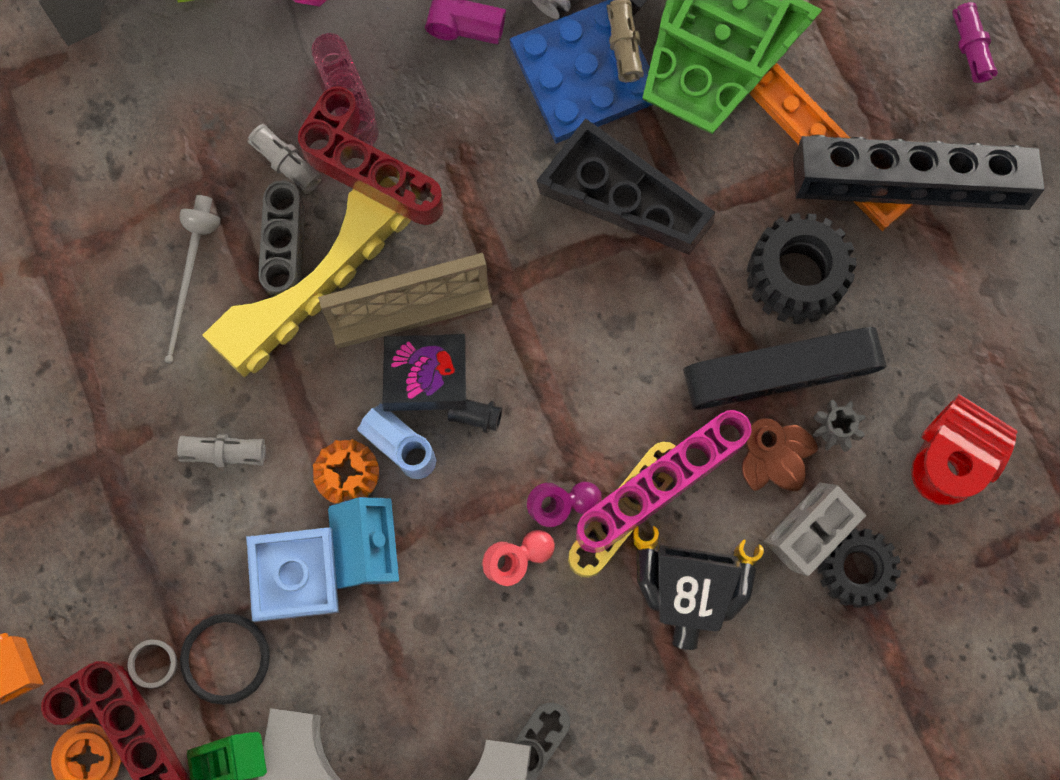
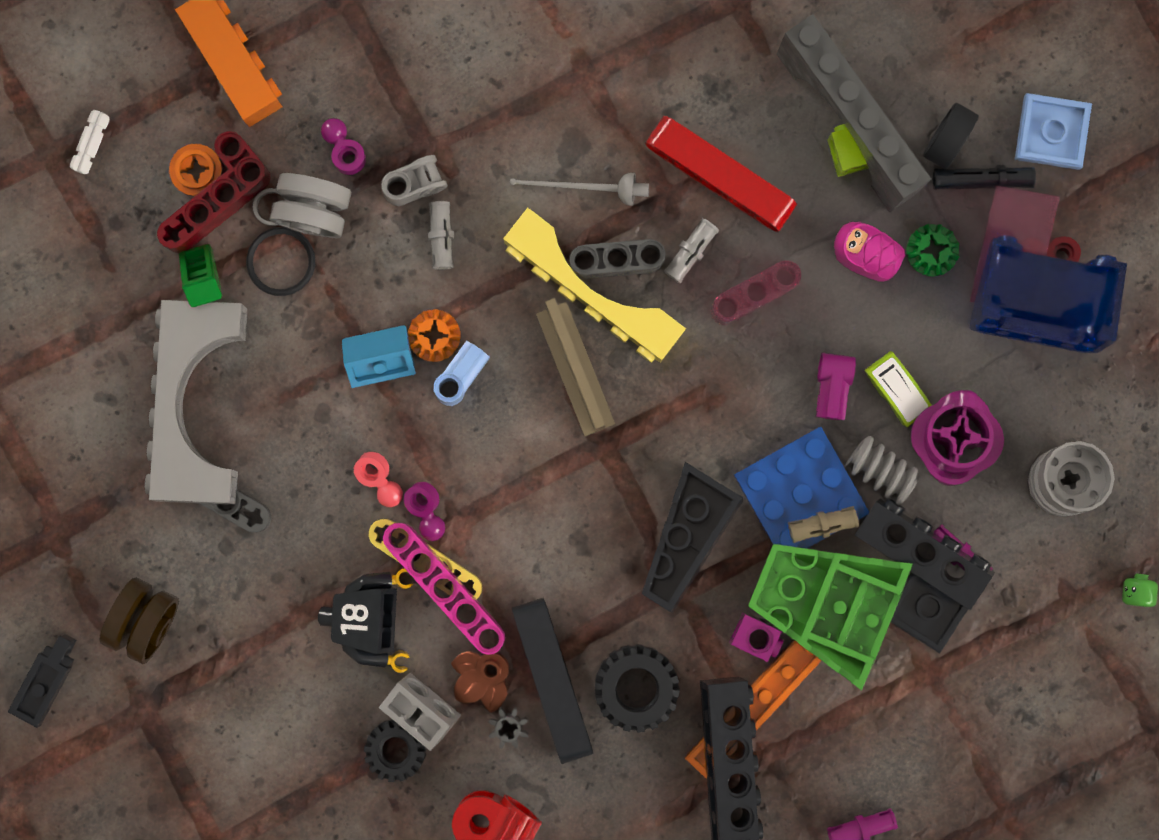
camera: 90 degrees right, 10 degrees up
light blue plate [246,527,339,622] -> none
dark red beam [298,86,444,225] -> none
black tile [382,334,467,411] -> none
black pin [448,399,502,433] -> none
none -> light grey wheel [269,173,352,238]
none -> magenta plate [321,118,366,175]
none -> light grey piece [382,155,448,206]
none -> red beam [645,116,797,232]
none -> magenta brick [728,612,784,662]

